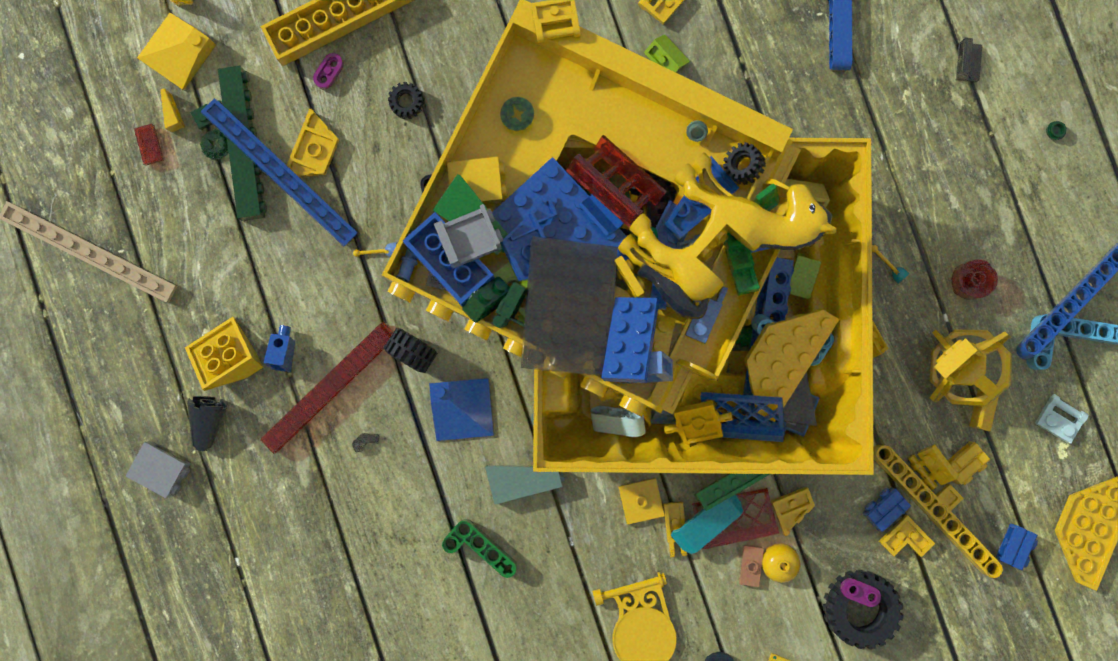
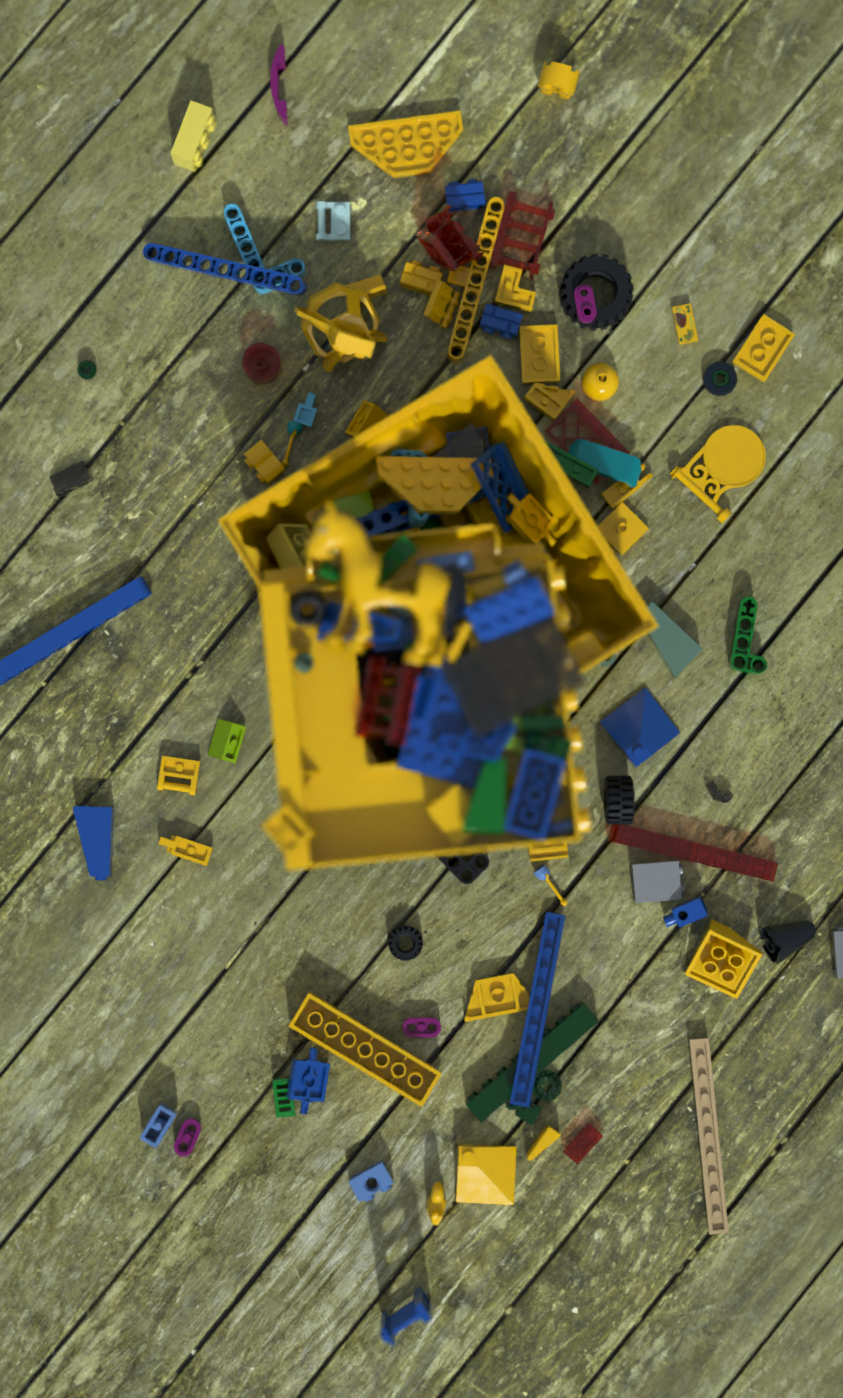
camera: 130 degrees left, 0 degrees up
light grey panel [434,204,503,269] -> none
clear green gear [500,97,534,132] -> none
light aqua beam [591,406,646,437] -> none
nougat plate [739,545,764,587] -> none
none -> yellow brick [244,439,286,485]
none -> medium azure plate [293,392,318,428]
none -> clear red torso [415,205,484,272]
none -> clear red fence [489,191,555,280]
none -> yellow plate [519,324,560,384]
none -> light grey brick [631,861,685,903]

